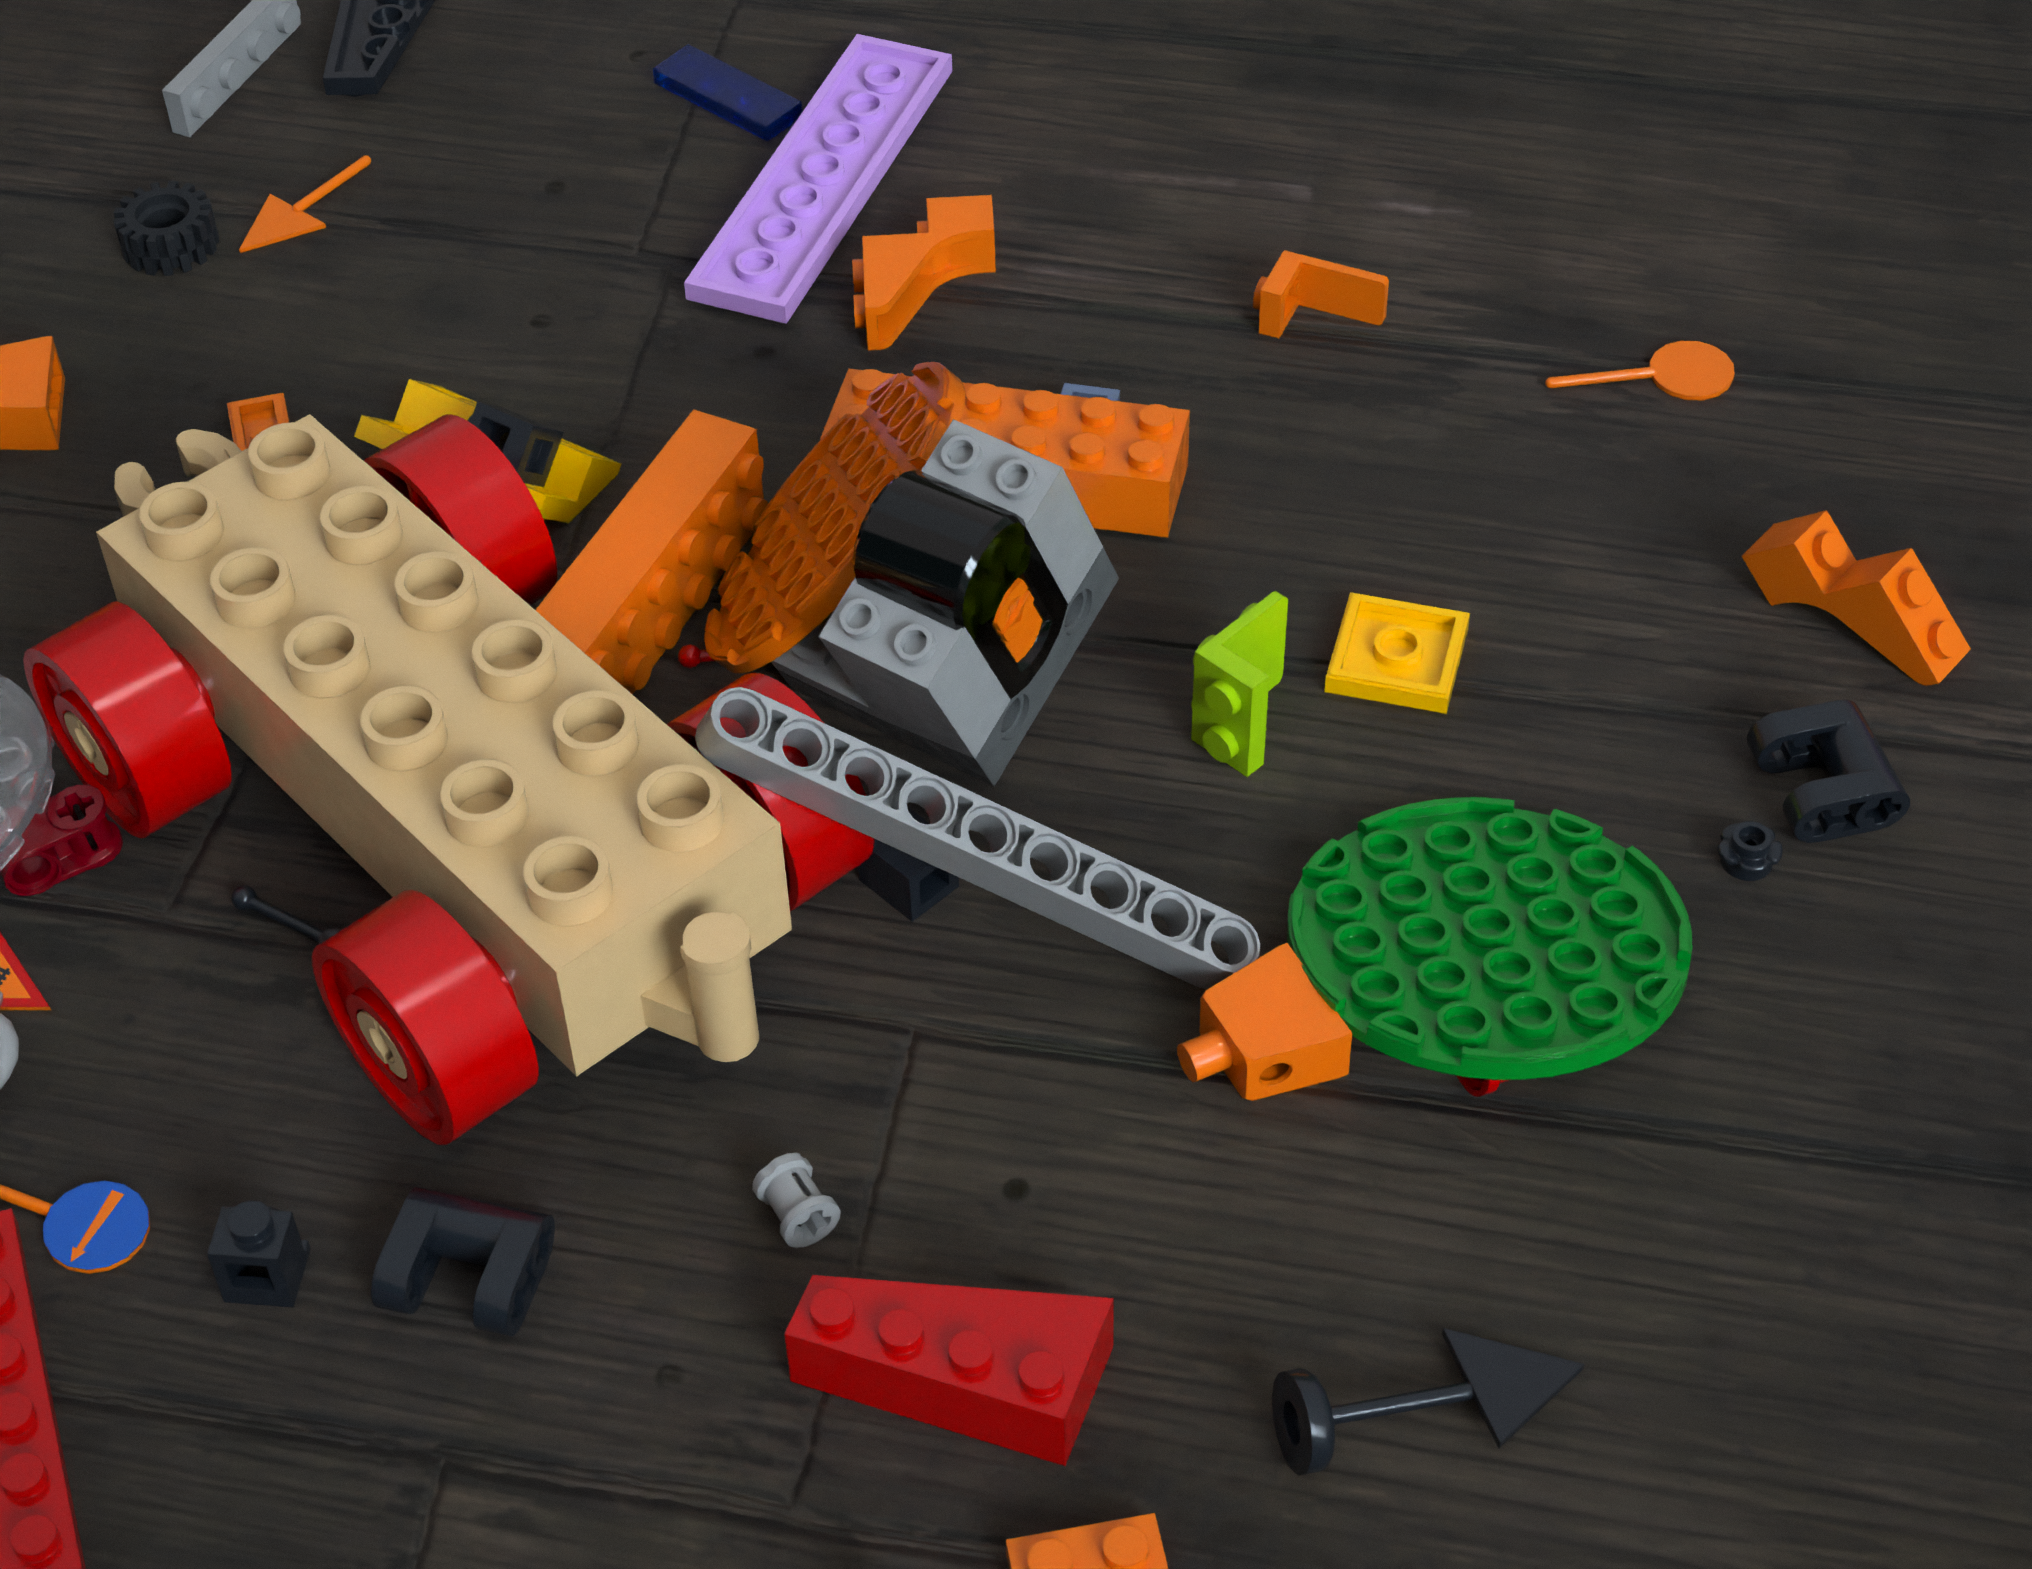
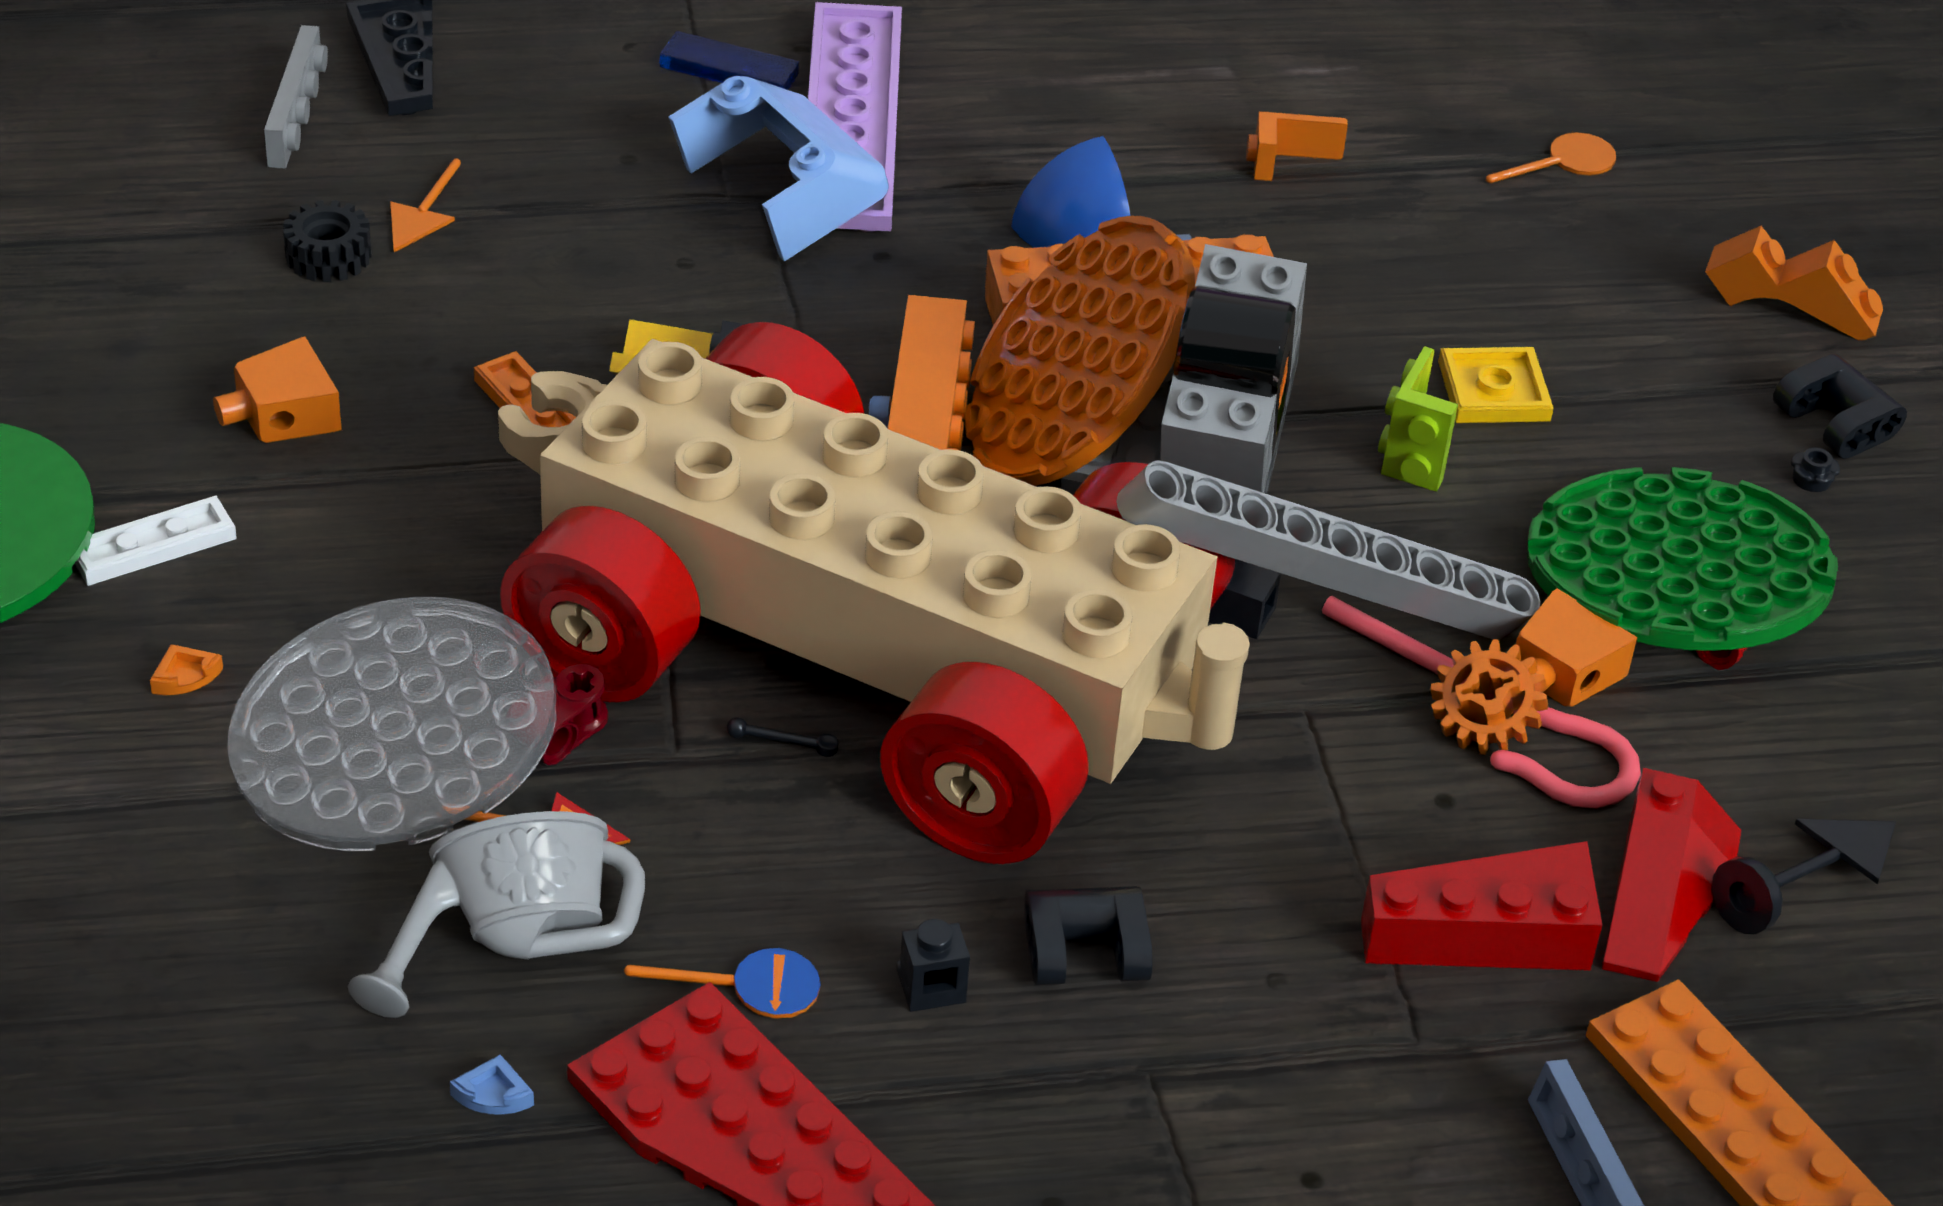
camera: 25 degrees left, 5 degrees down
light grey bush [752,1153,841,1248] -> none
orange arch [852,195,996,351] -> none
none -> light blue windscreen [668,76,889,261]
none -> blue brick [1011,136,1130,248]
none -> coral piece [1322,596,1641,809]
none -> orange gear [1430,639,1548,755]
none -> red wedge [1602,767,1741,982]

